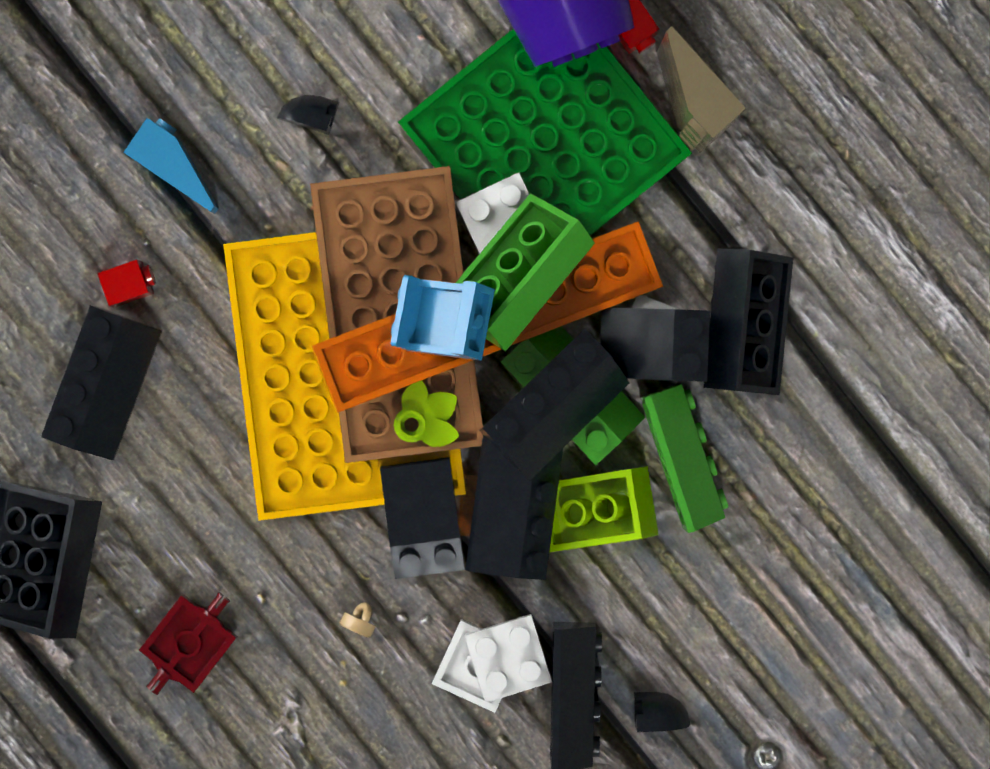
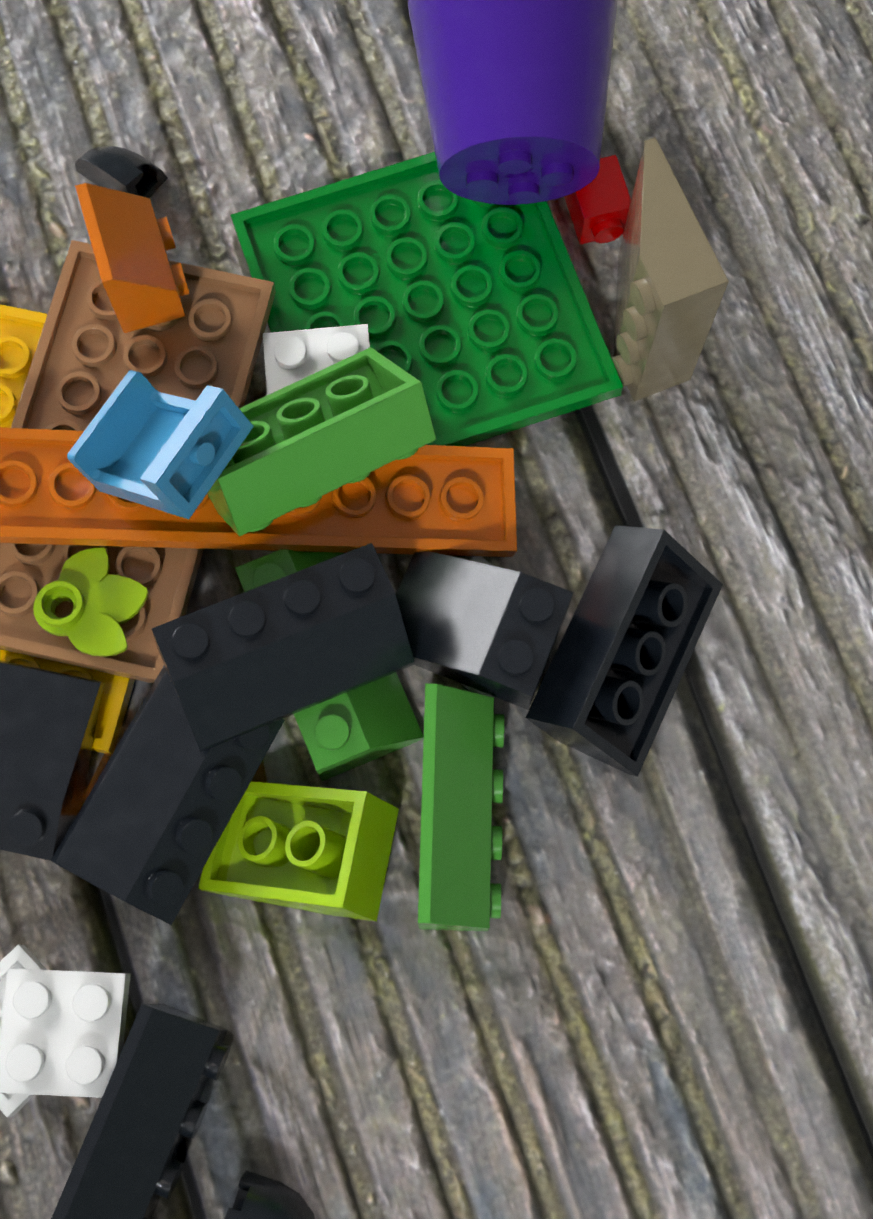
camera: 20 degrees right, 15 degrees down
none -> orange slope [75,183,190,333]

